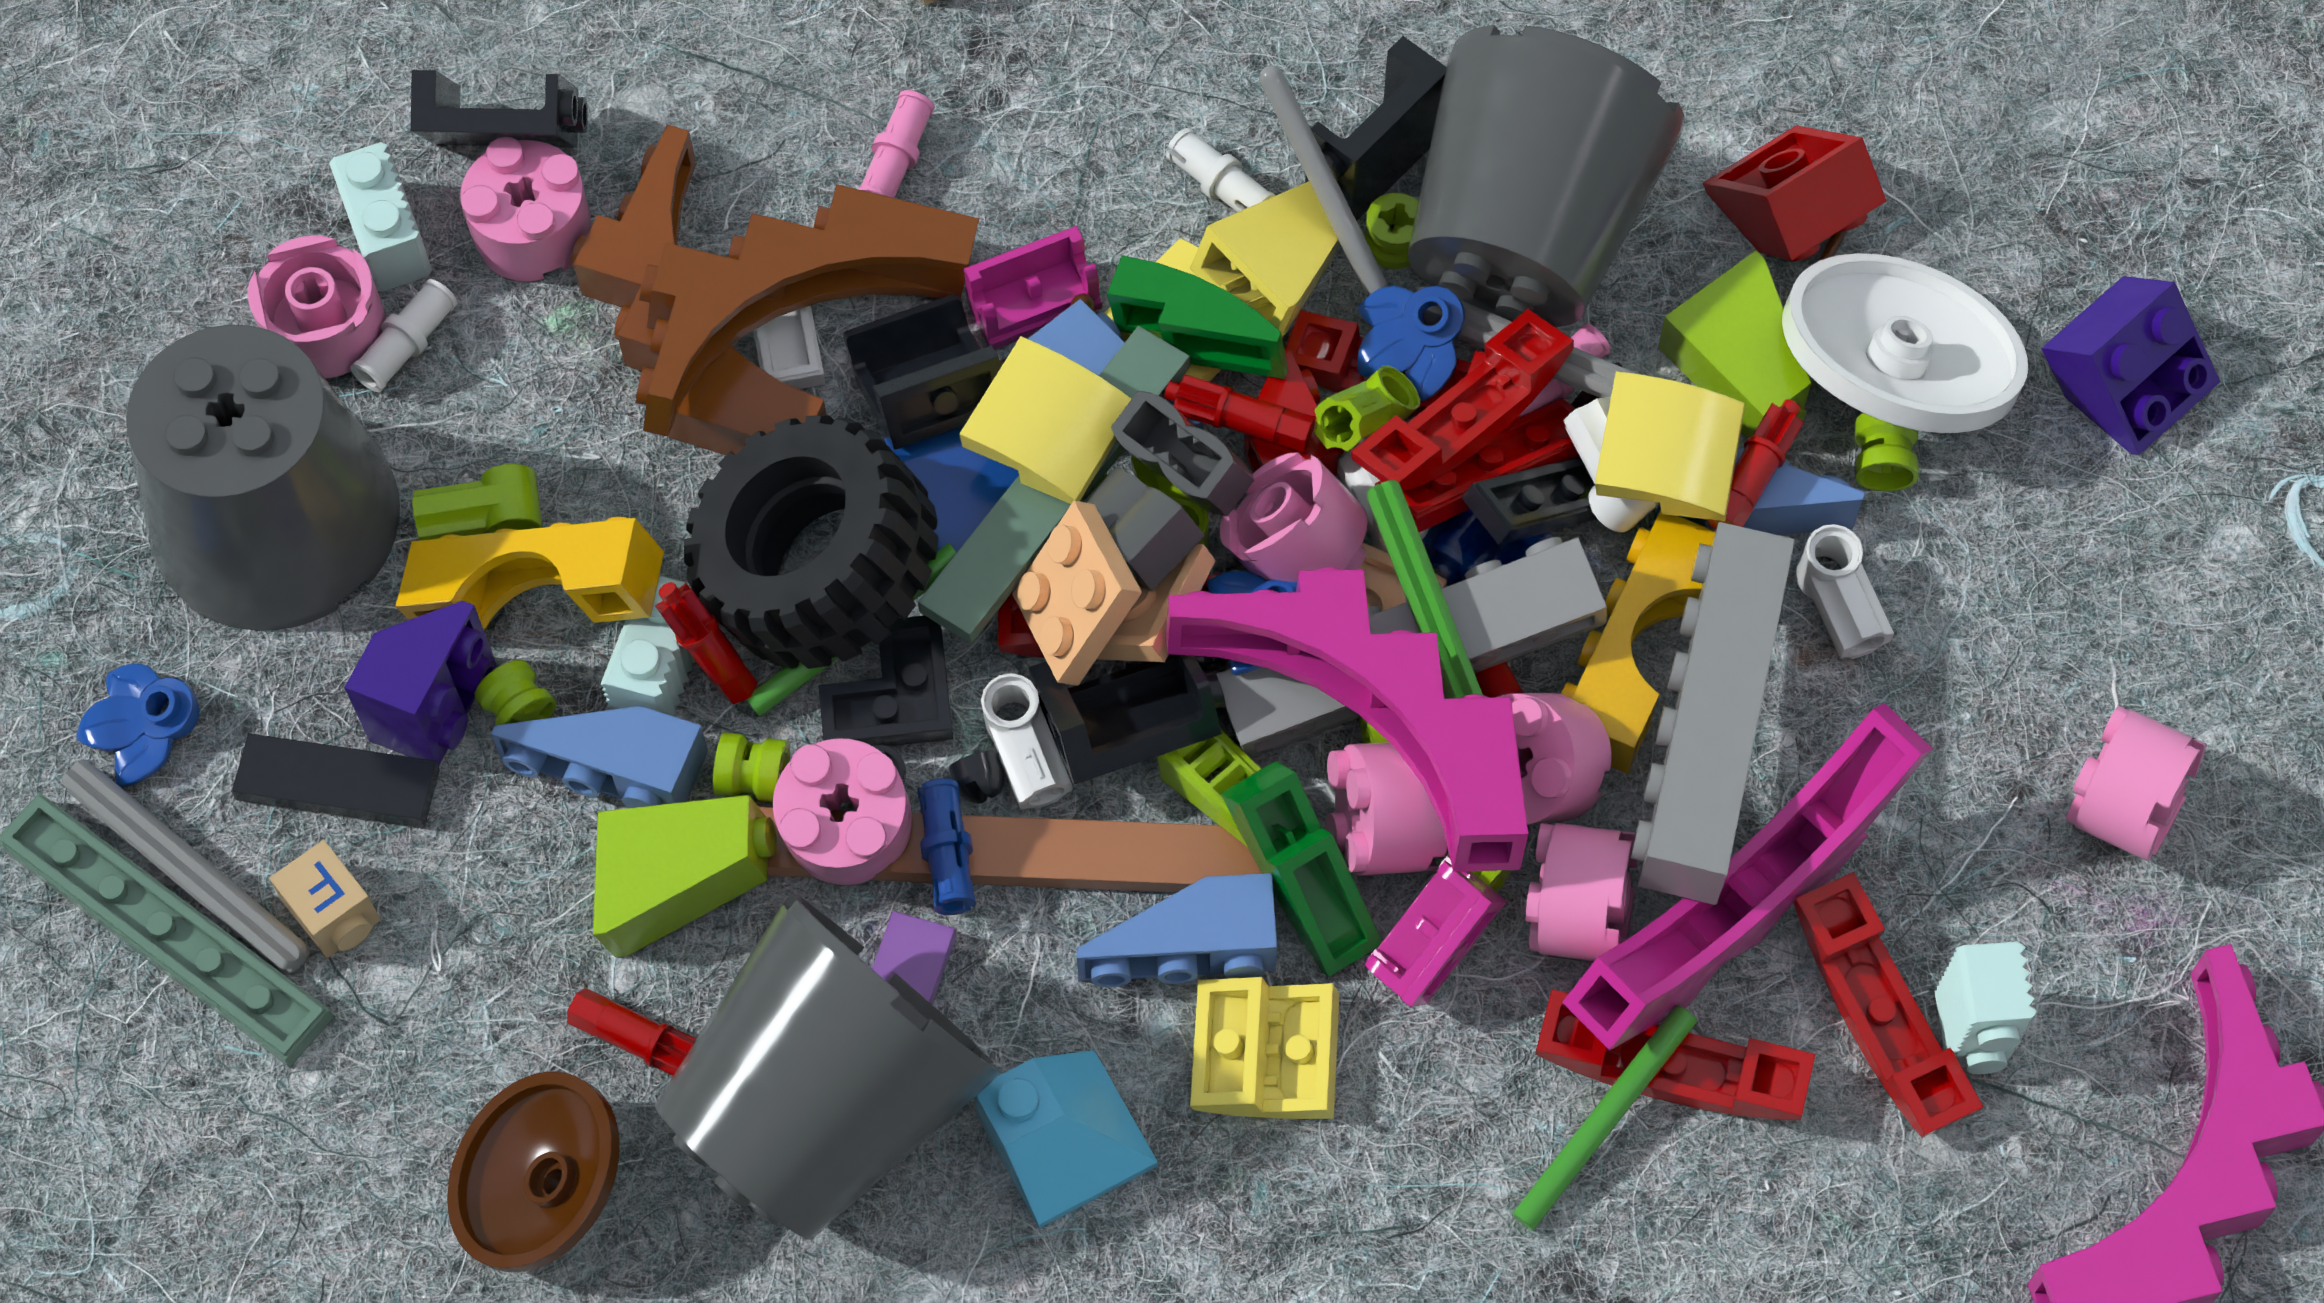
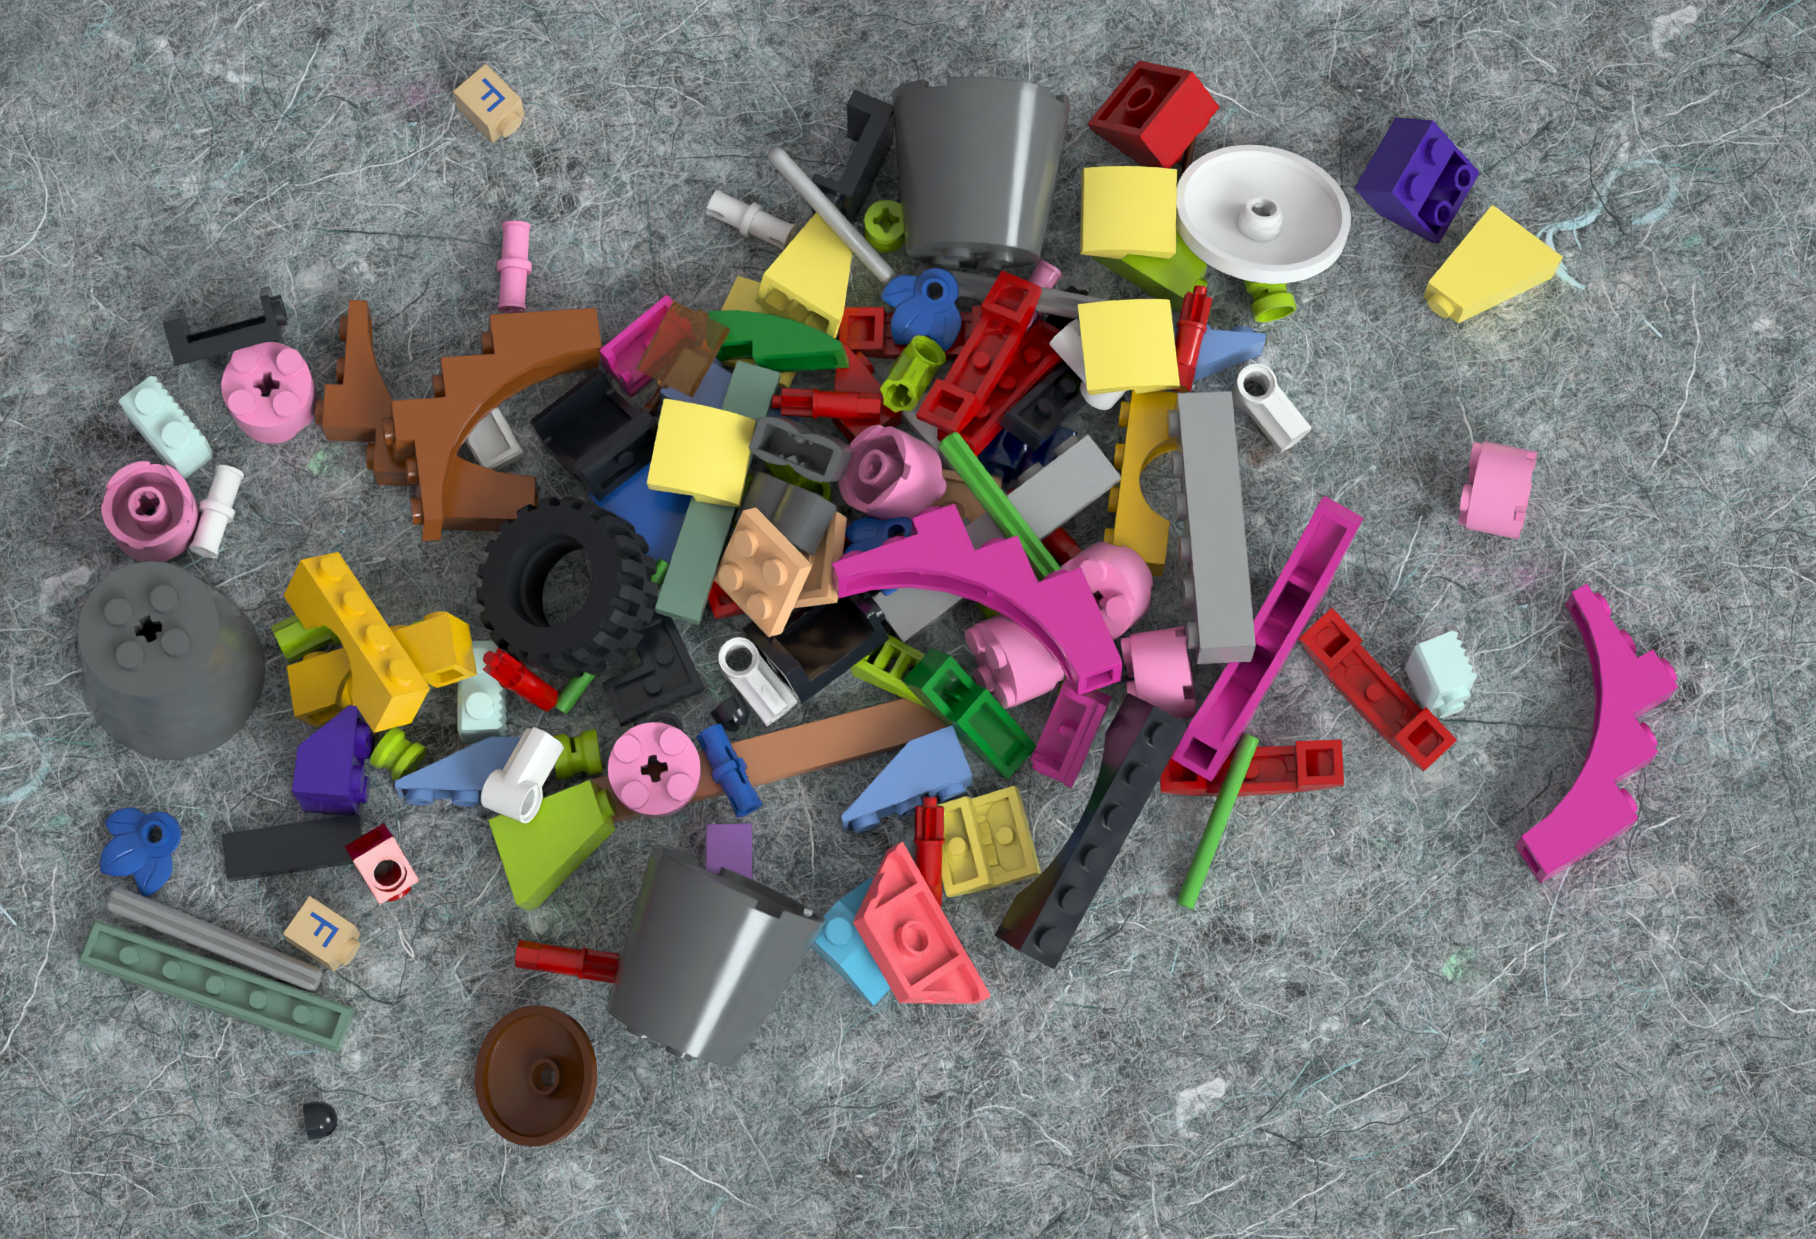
camera: 20 degrees left, 10 degrees up
none -> yellow arch [283,552,430,733]
none -> black hinge [303,1101,338,1141]
none -> brick [344,823,419,905]
none -> white piece [481,727,564,824]
none -> clear orange piece [636,301,731,398]
none -> coral wing [853,841,991,1004]
none -> red piece [913,796,945,907]
none -> black arch [994,693,1188,969]
none -> light yellow slope [1080,166,1177,259]
none -> light yellow slope [1423,205,1563,323]

